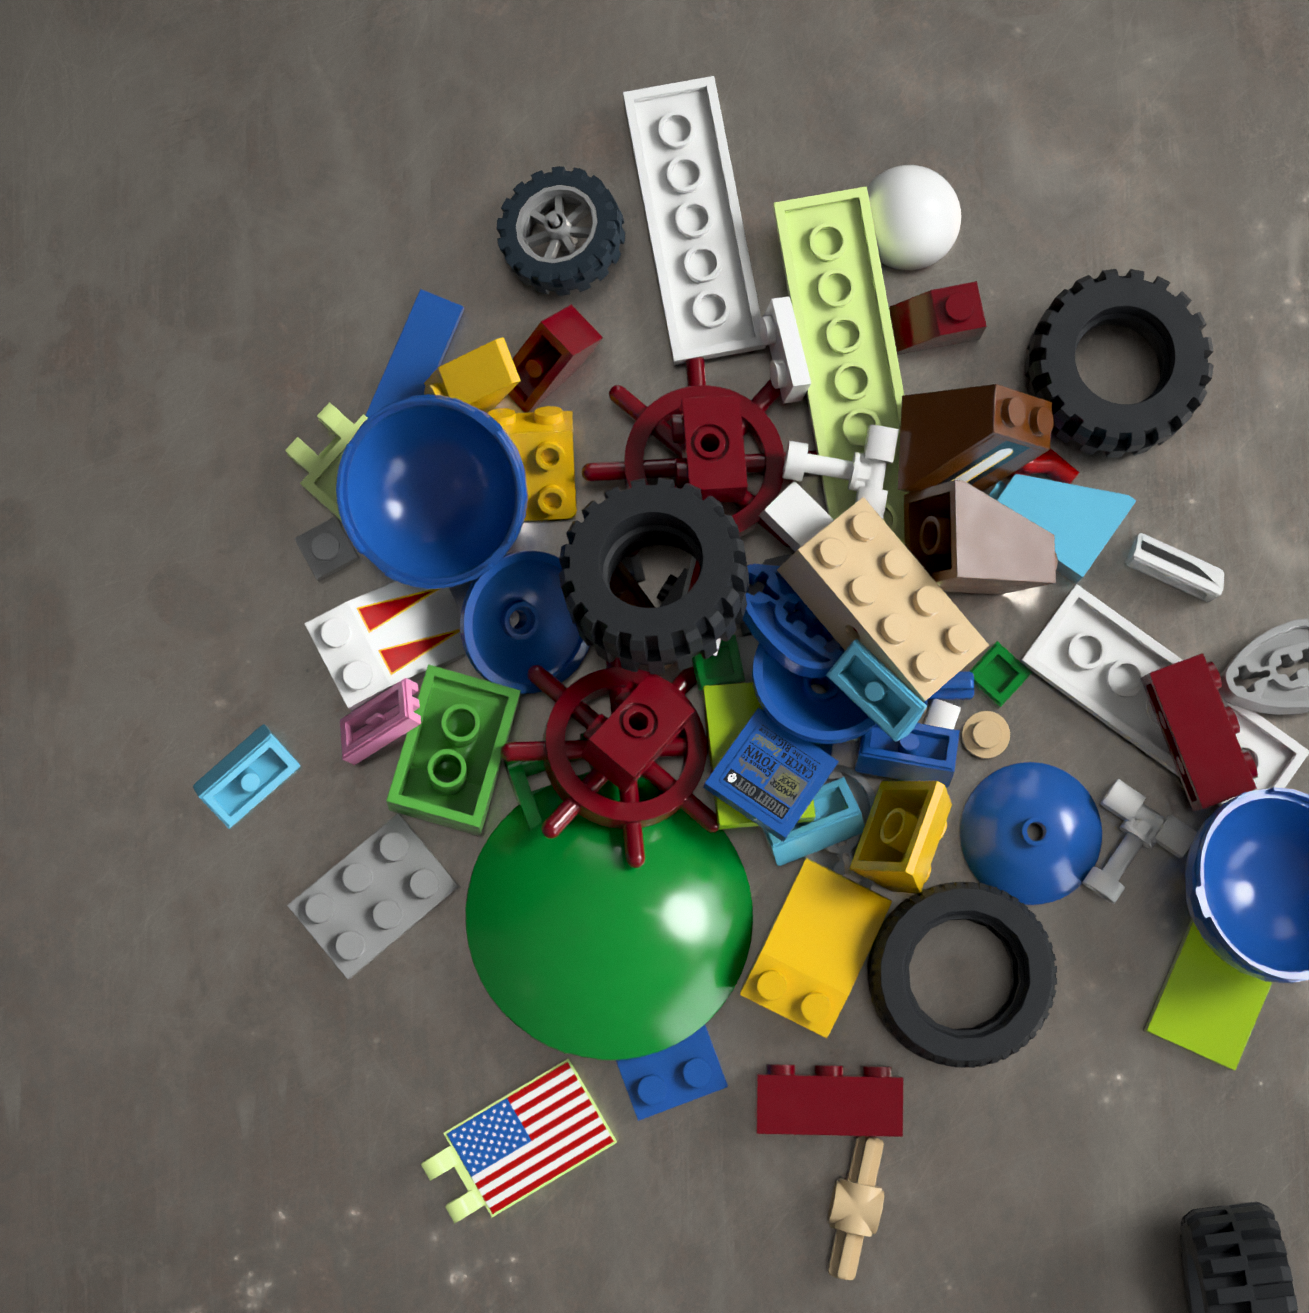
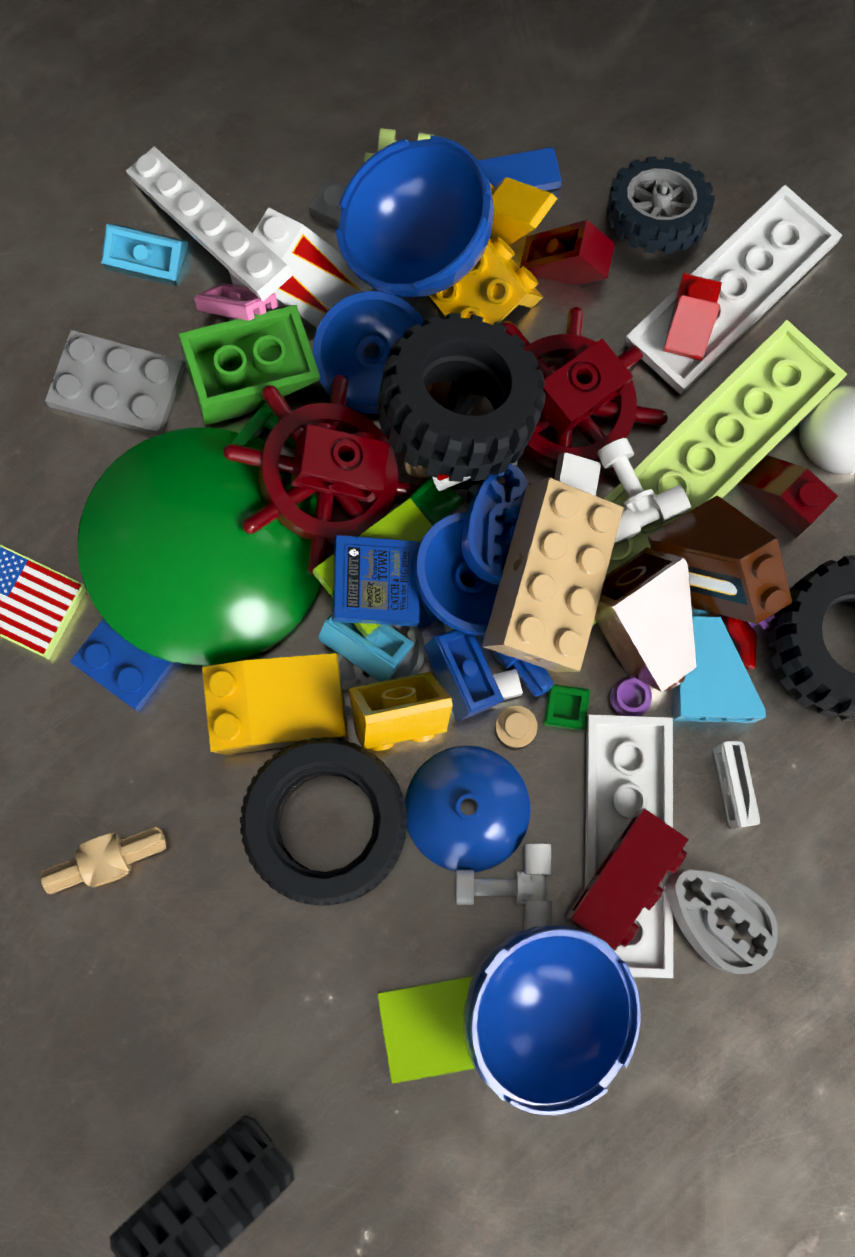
camera: 55 degrees right, 5 degrees down
dark red brick [755,1064,904,1137] -> none
white plate [759,296,811,404] -> none
medium azure slope [826,639,927,742] -> none
none -> white plate [126,147,293,301]
none -> medium lavender plate [610,676,652,716]
none -> slope [663,273,722,361]

